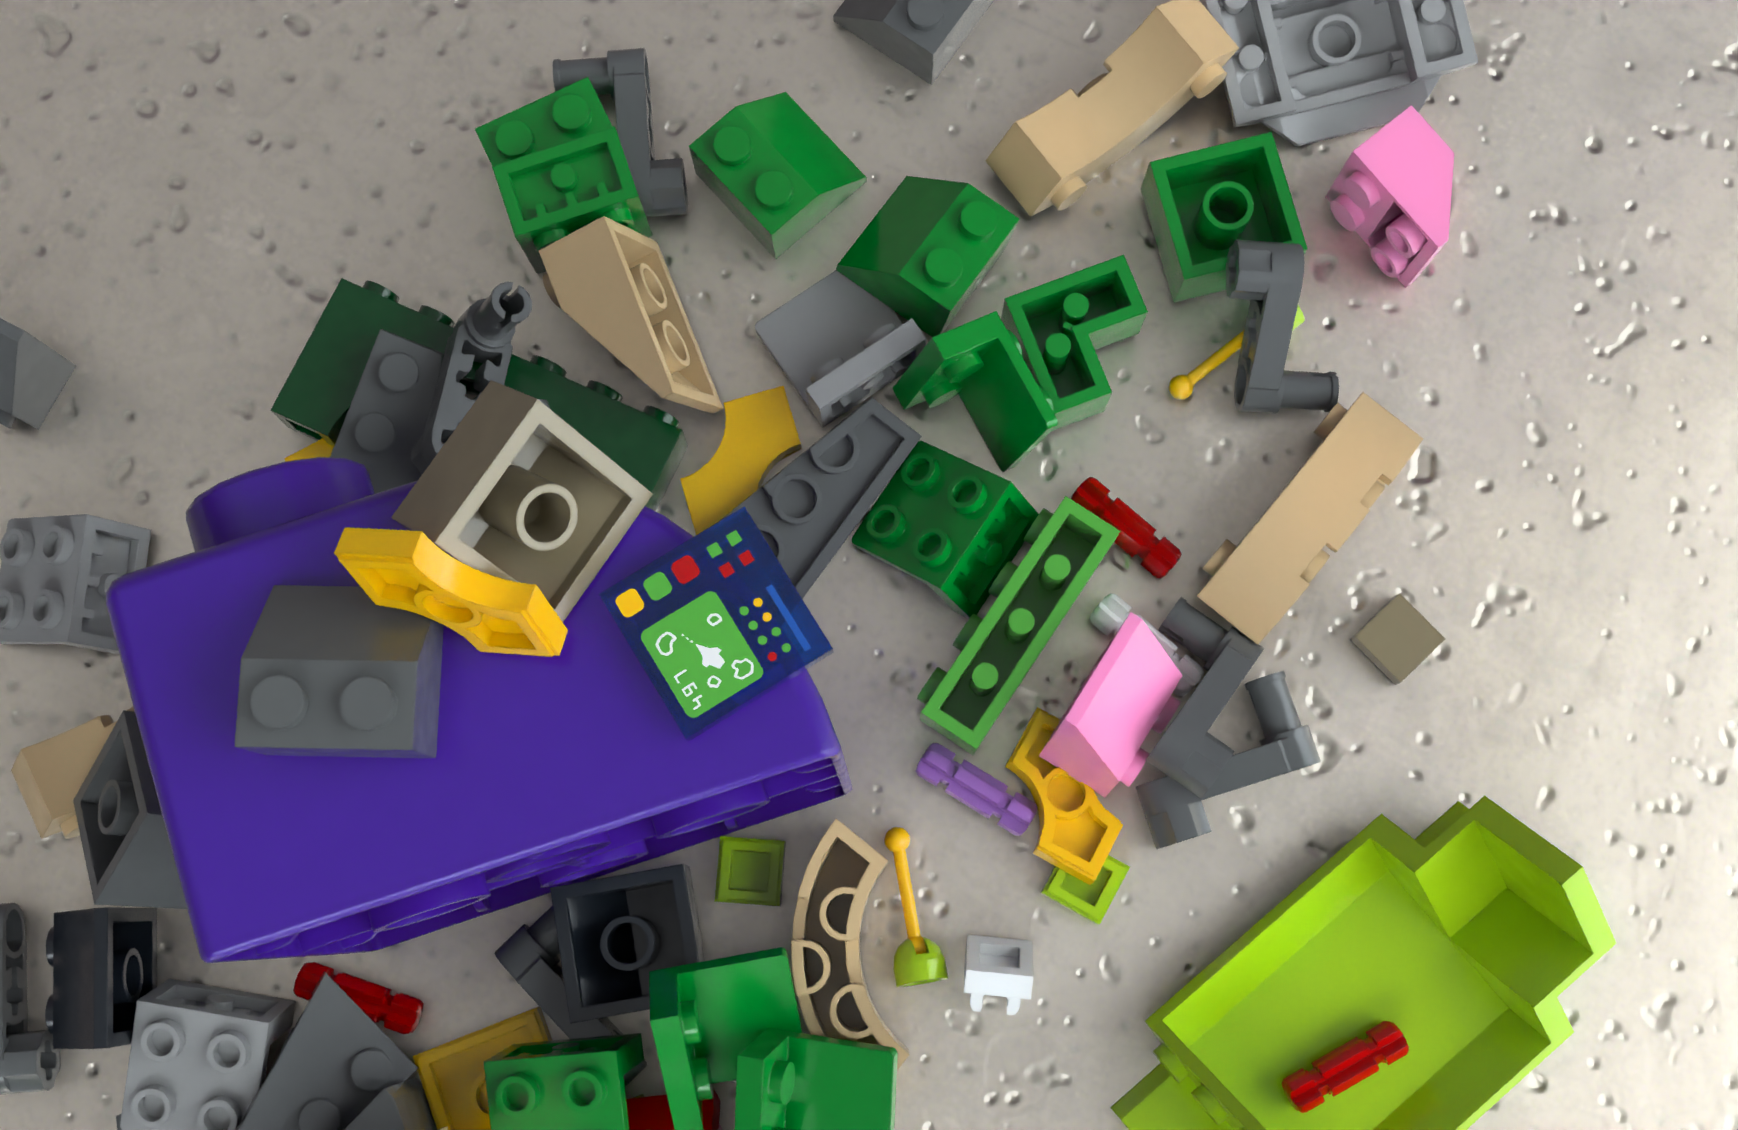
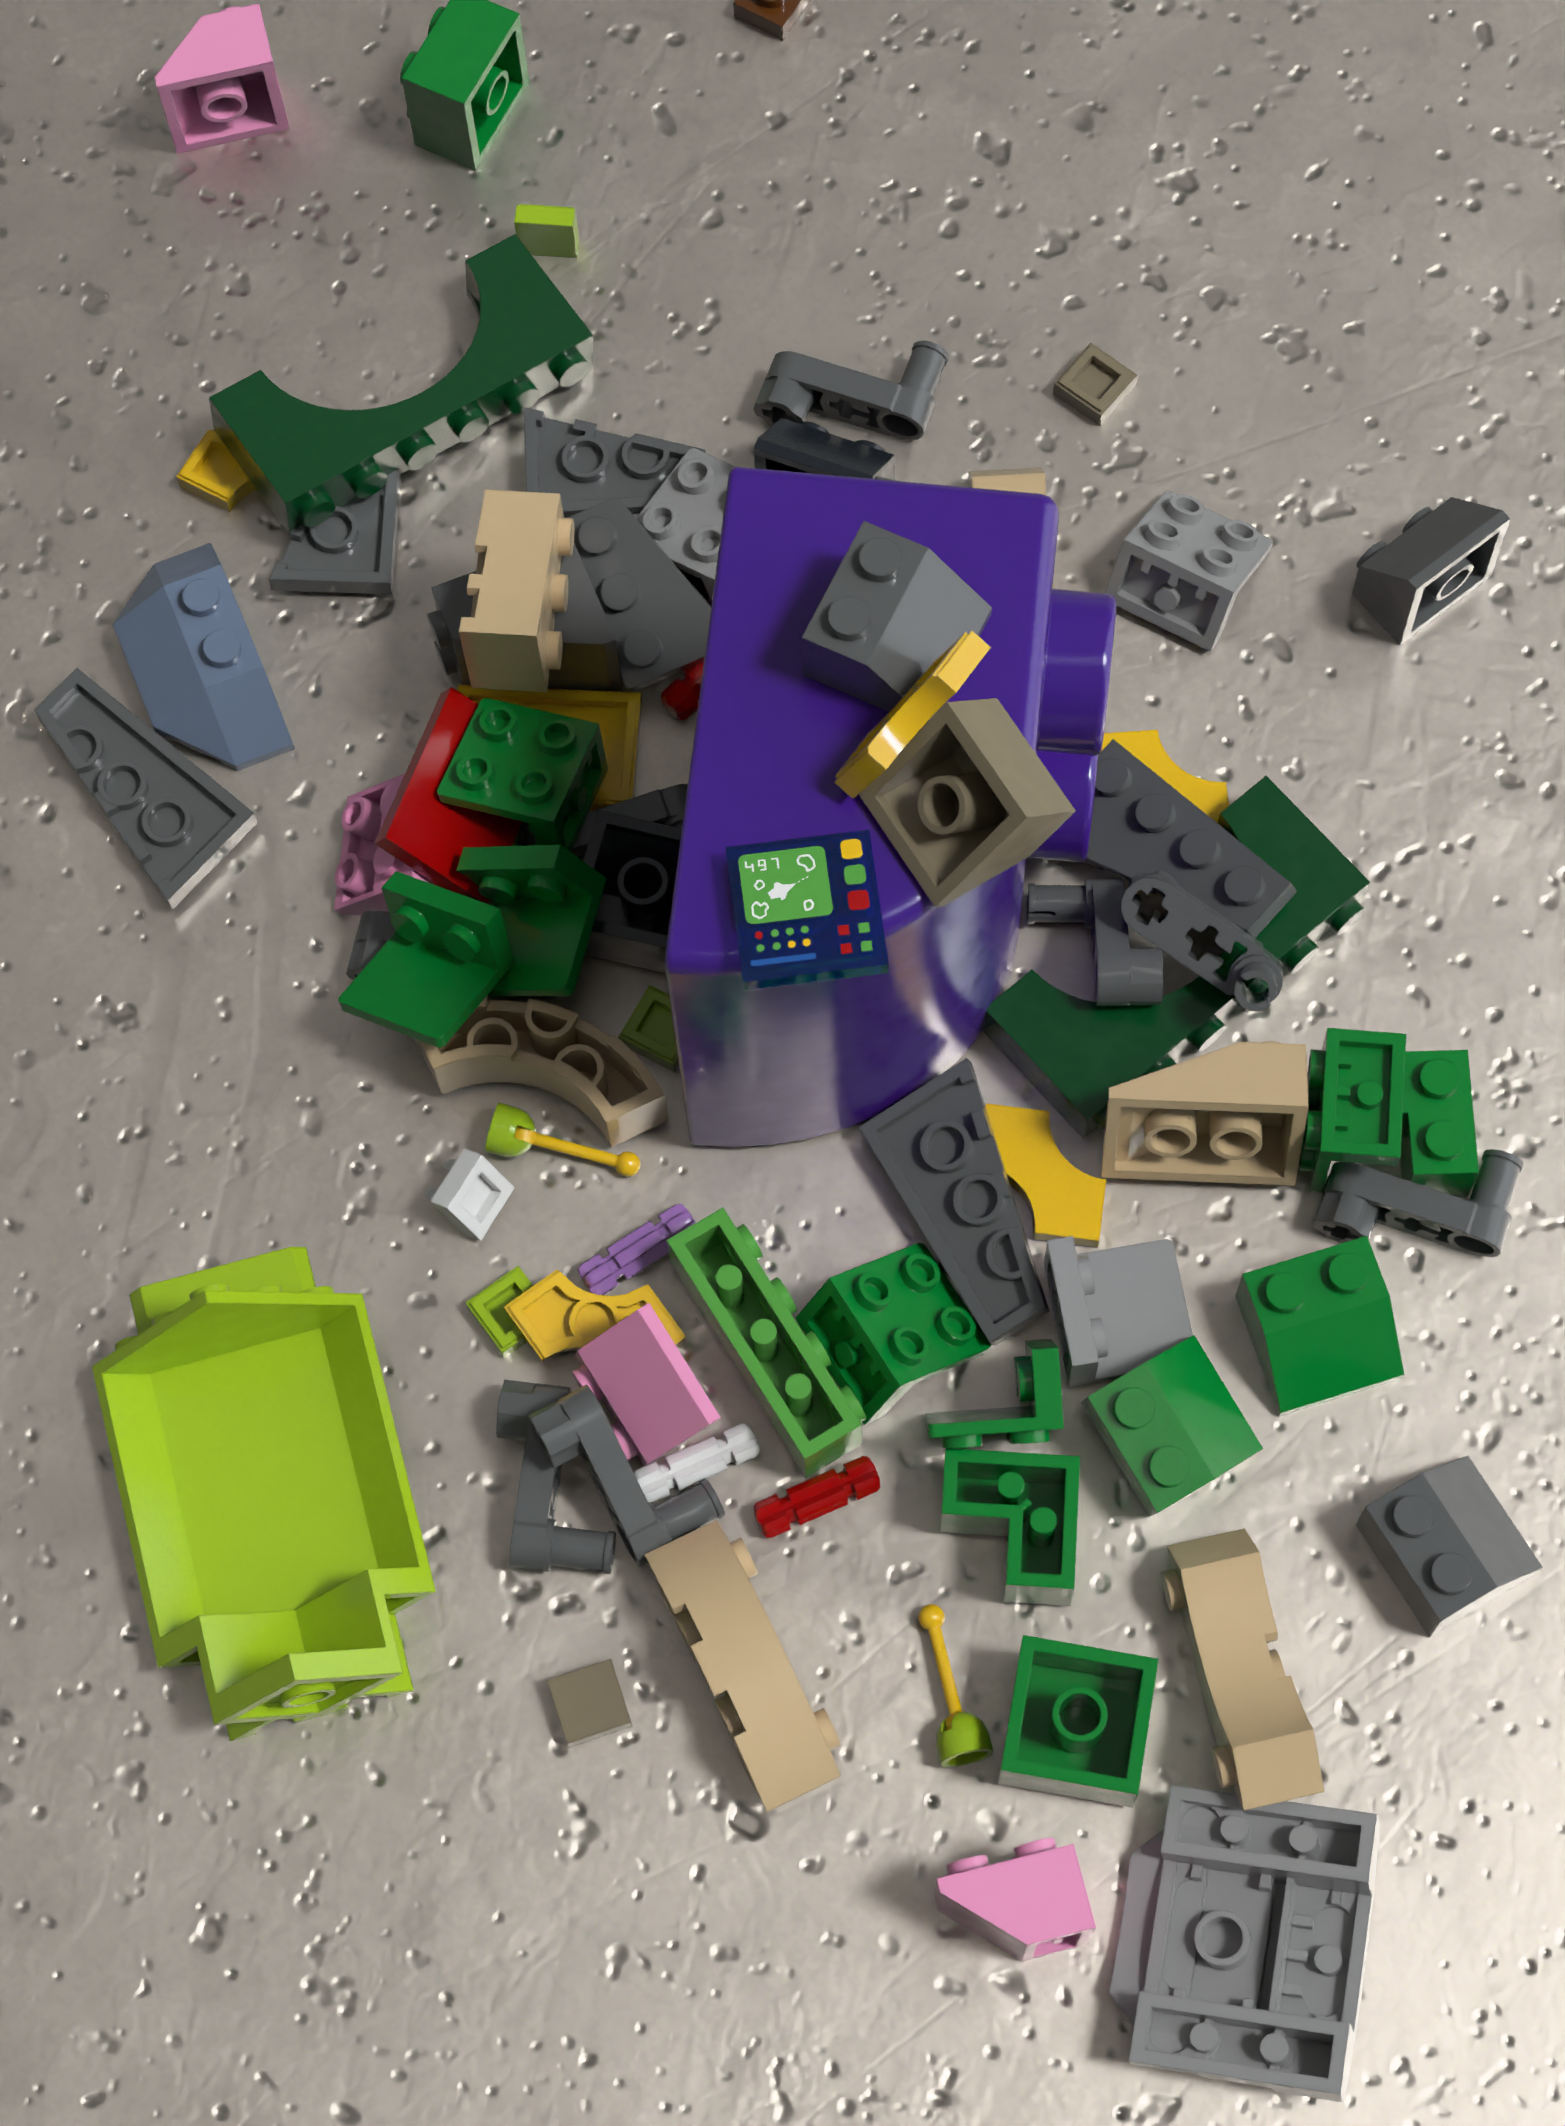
camera: 115 degrees right, 10 degrees down
dark grey beam [1226,239,1339,414] -> none
red axle [1282,1021,1409,1113] -> none

